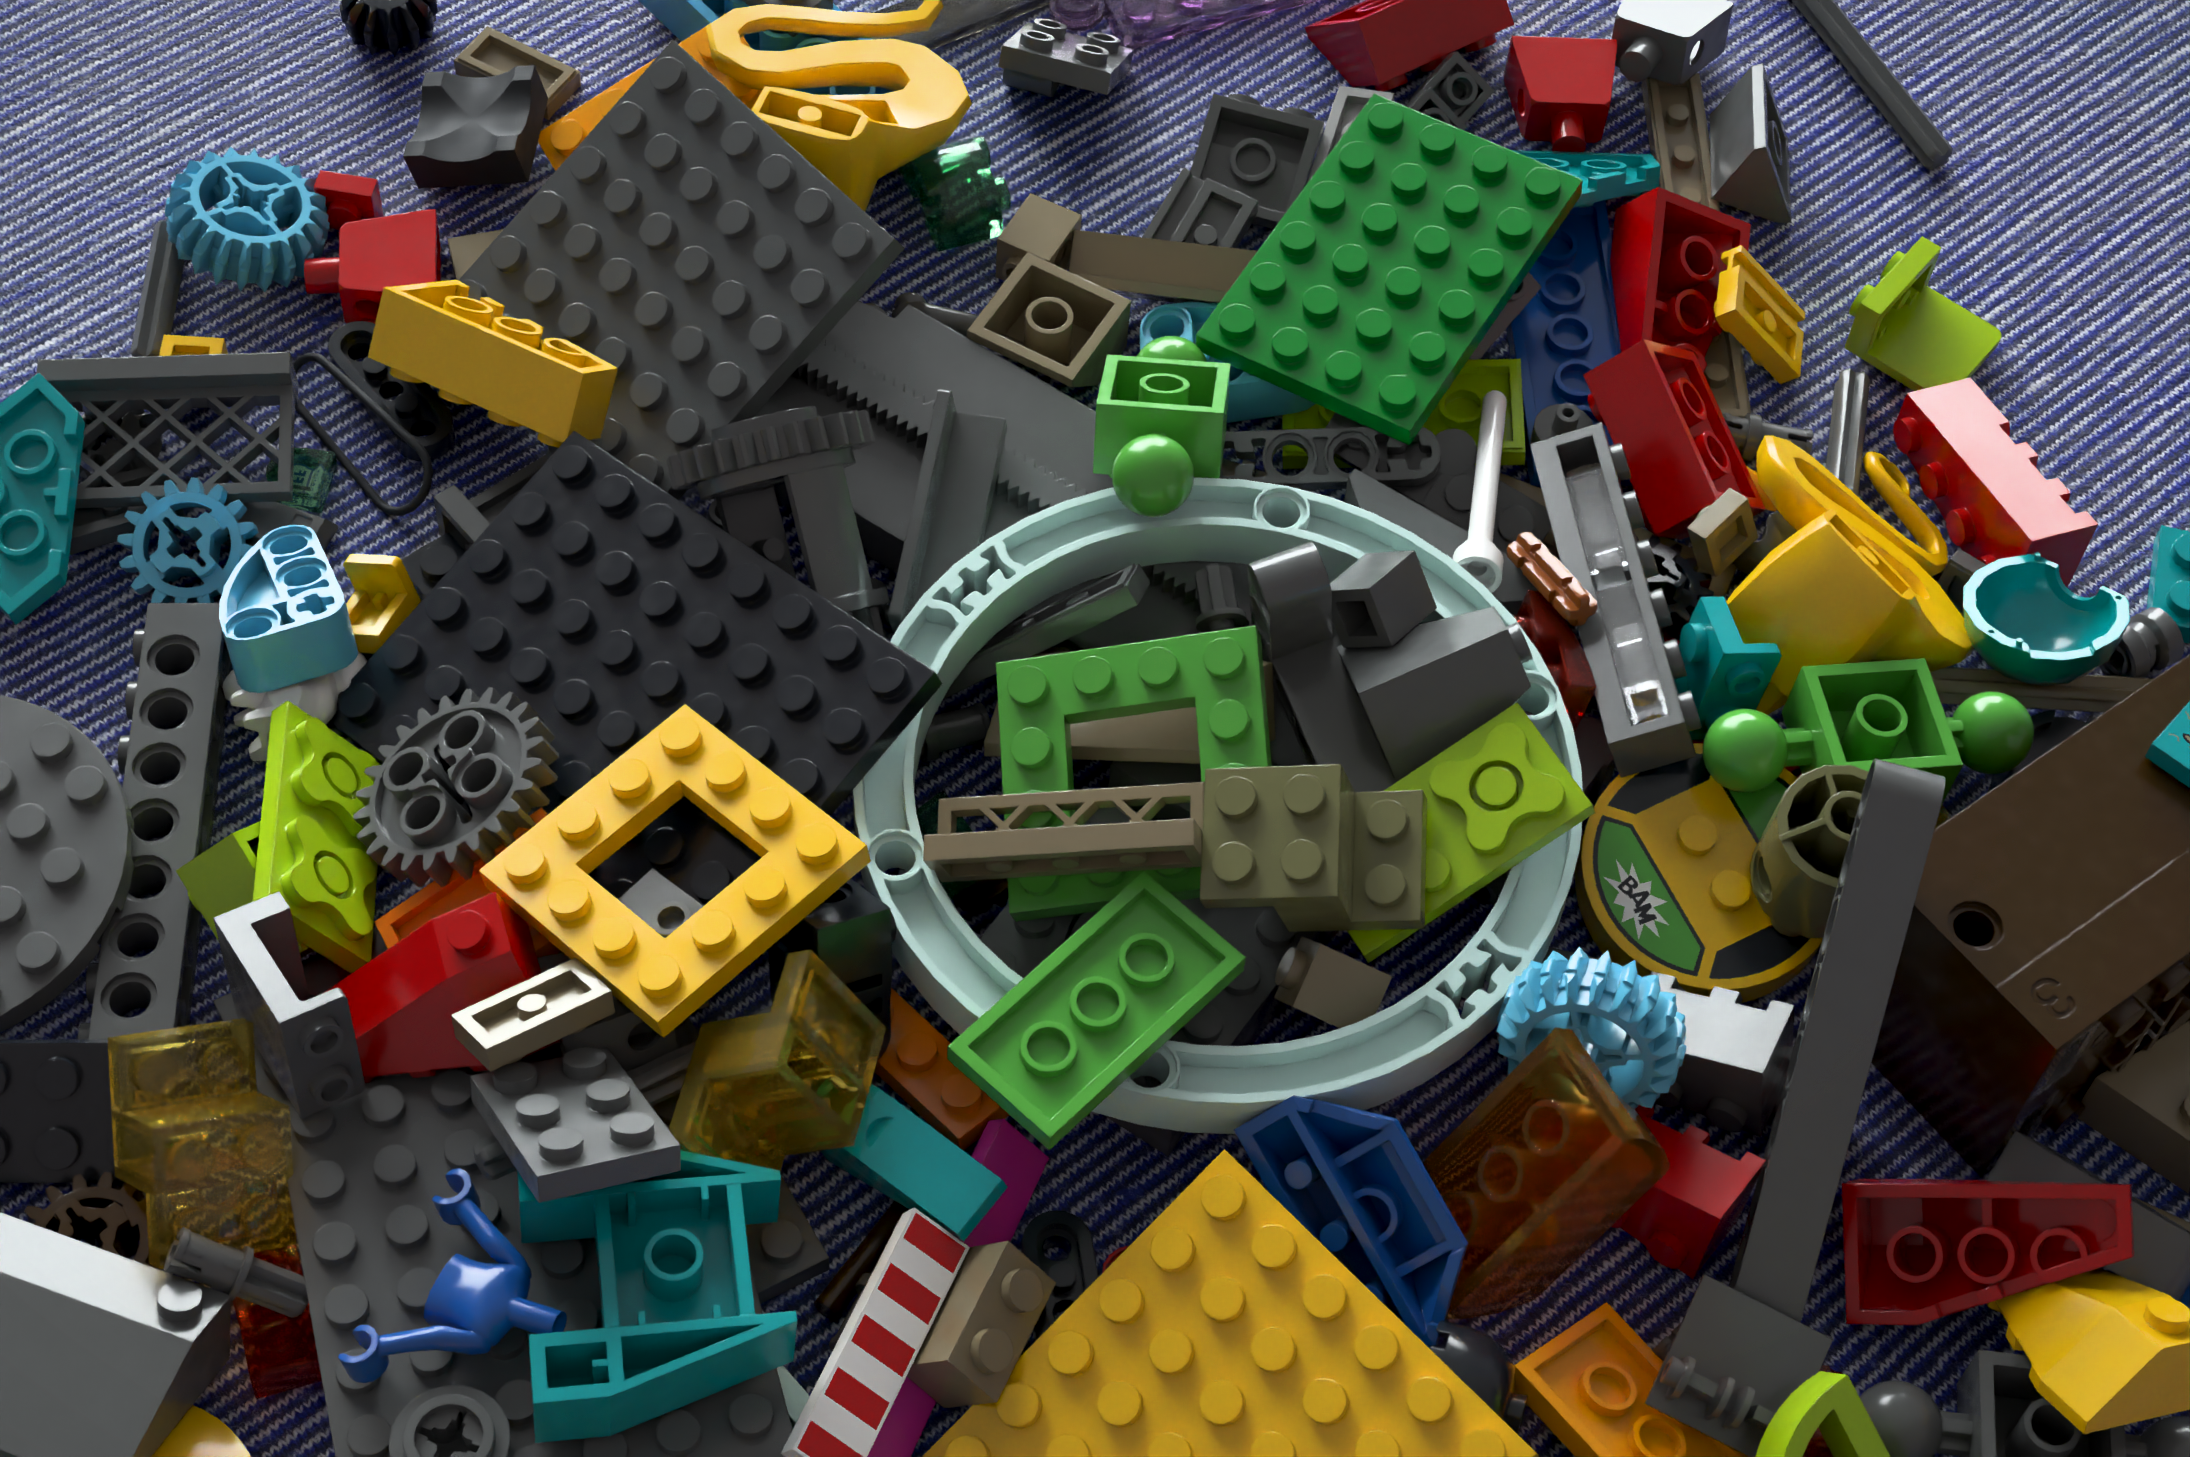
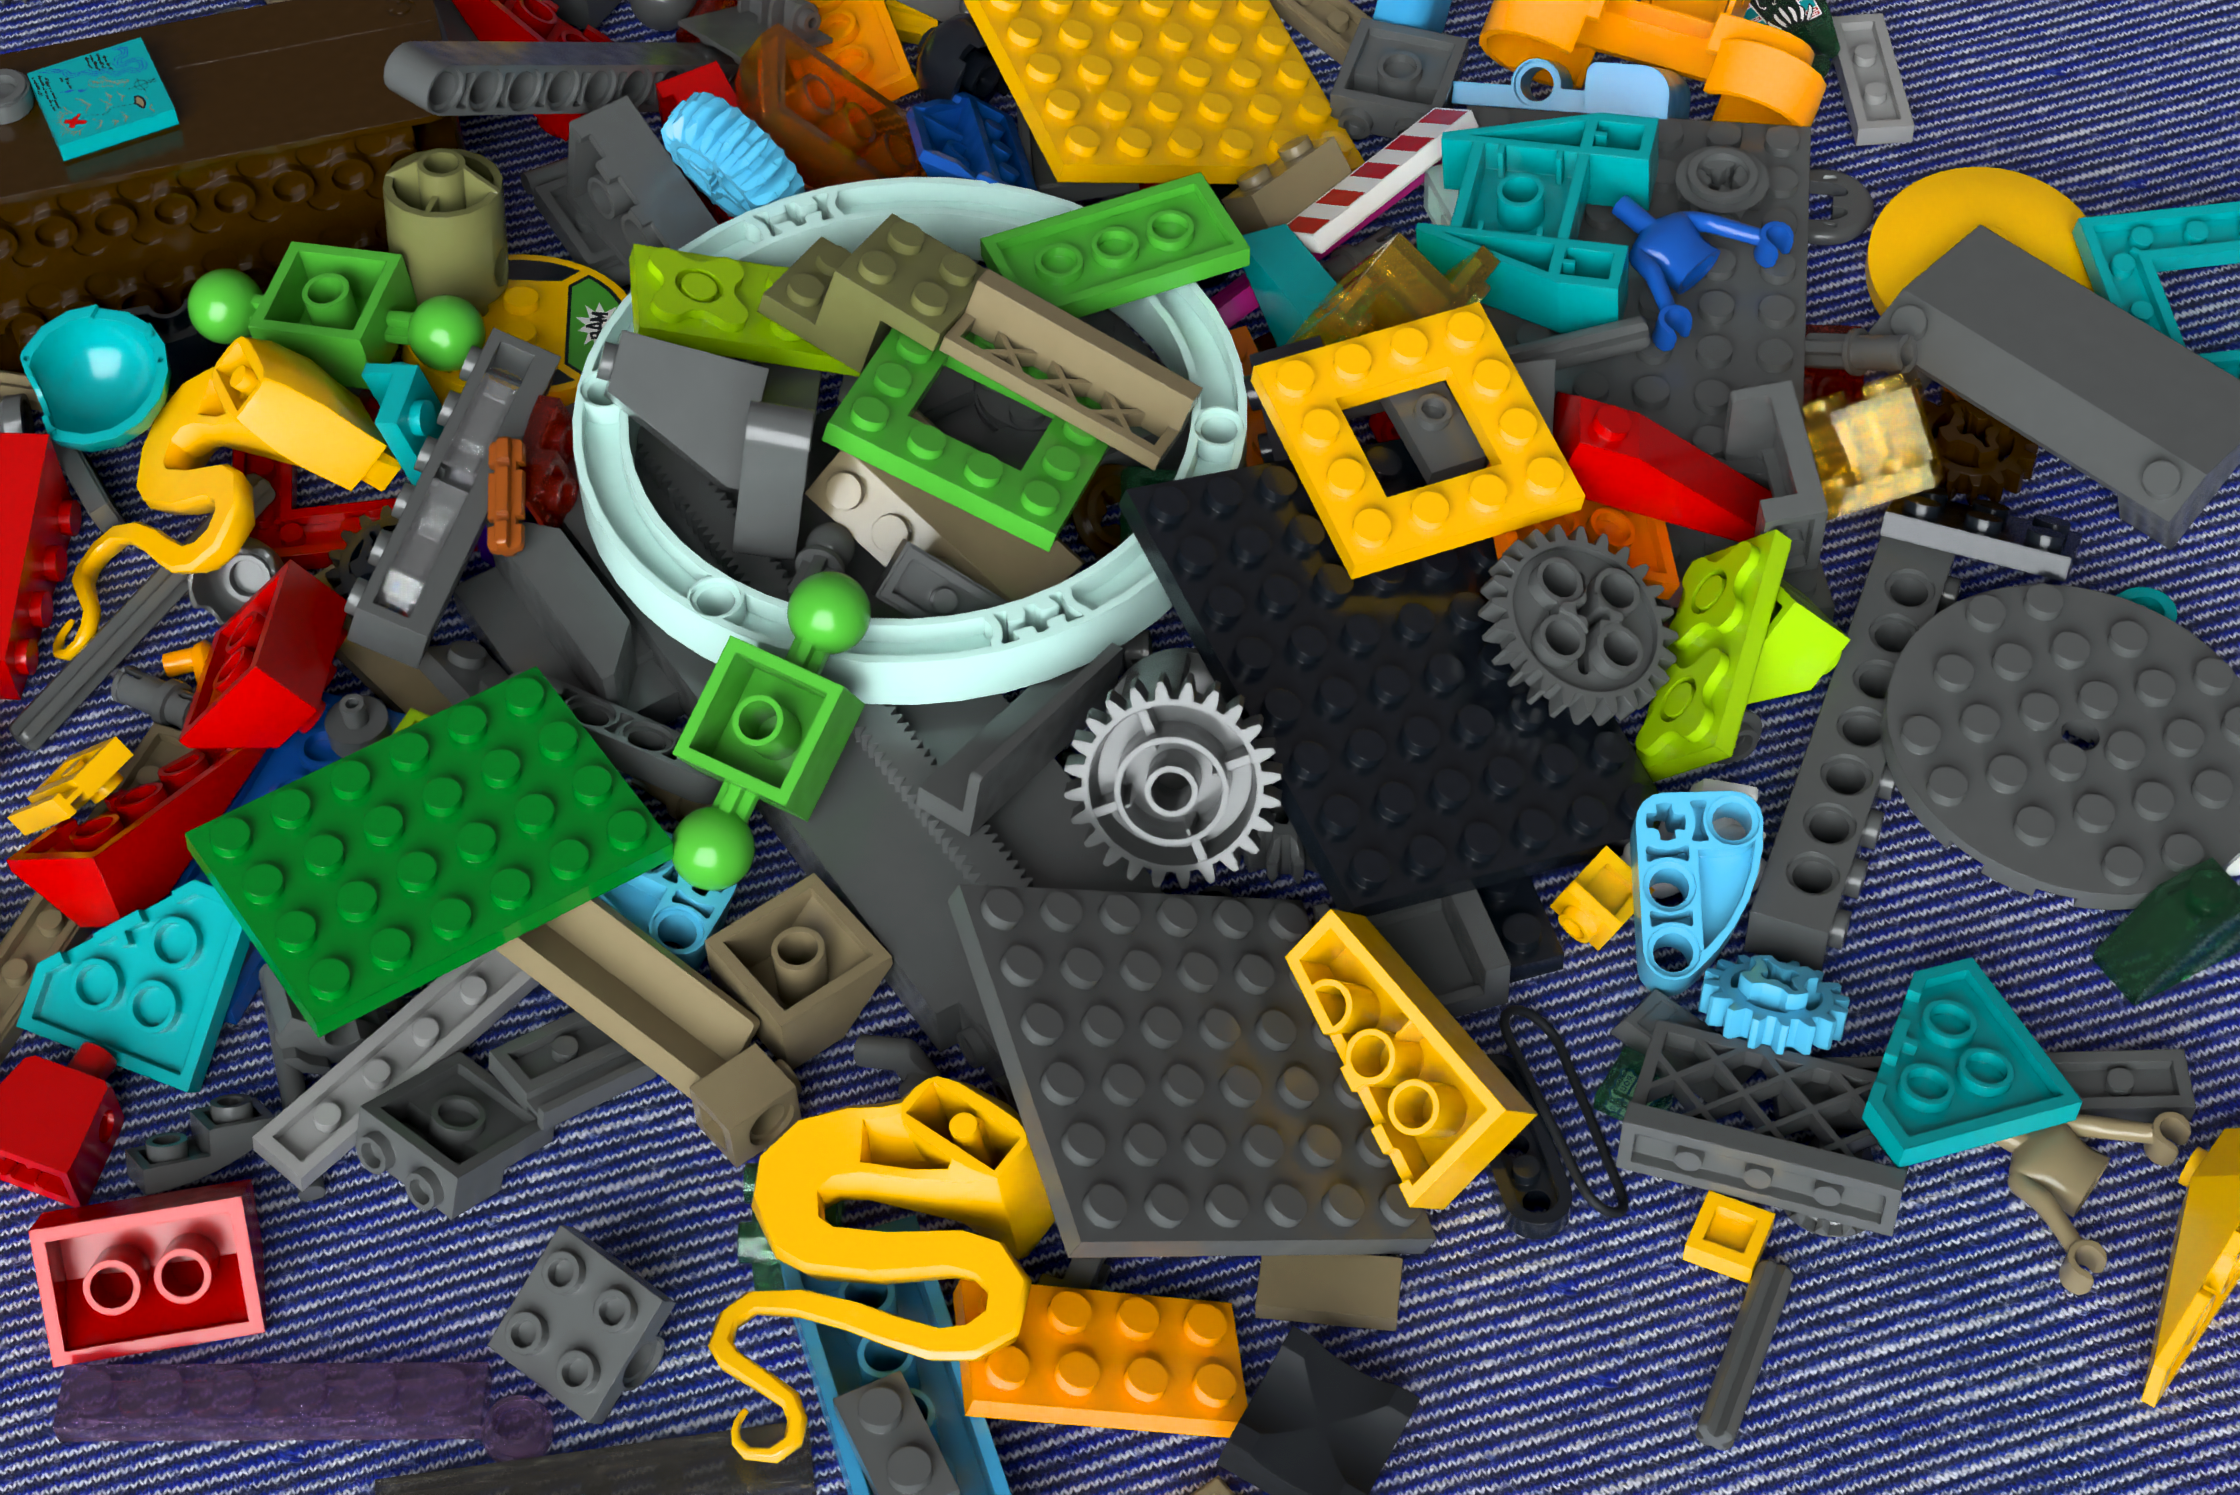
camera: 150 degrees left, 5 degrees down
medium azure gear [165,146,330,292] -> none
red torso [304,209,442,324] -> none
red plate [314,170,384,230] -> none
dark tan plate [451,958,615,1072] -> none
dark grey plate [470,1047,681,1203] -> none
dark grey brick [1330,550,1437,648] -> none
white piece [1453,390,1507,593] -> none
dark tan plate [1687,488,1758,577] -> none

